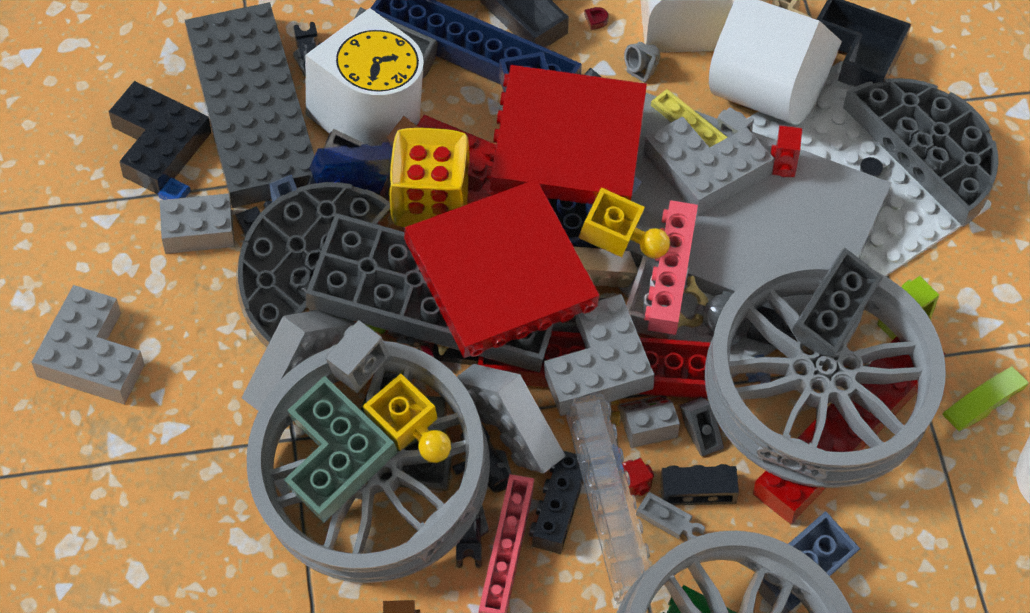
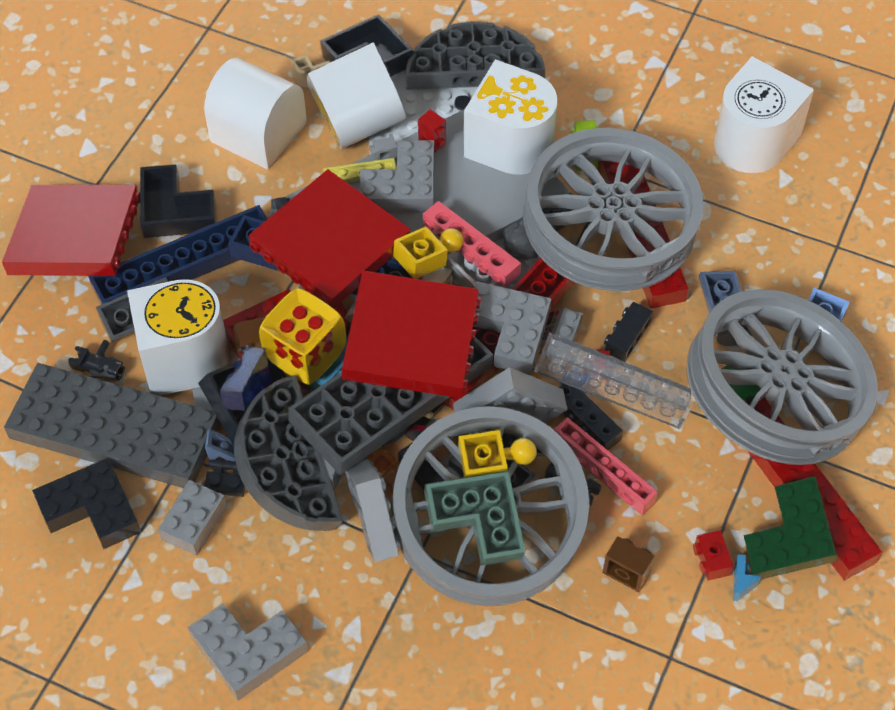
camera: 55 degrees left, 0 degrees up
blue tile [158,177,191,200] -> none
light grey brick [326,320,390,393] -> none
dark red tile [584,7,609,30] -> none
light grey piece [624,42,660,82] -> none
light grey plate [636,492,705,540] -> none
dark grey slope [679,397,724,456] -> none
dark grey brick [792,248,883,356] -> none
lime slope [942,367,1029,432] -> none
none -> white brick [464,59,557,174]

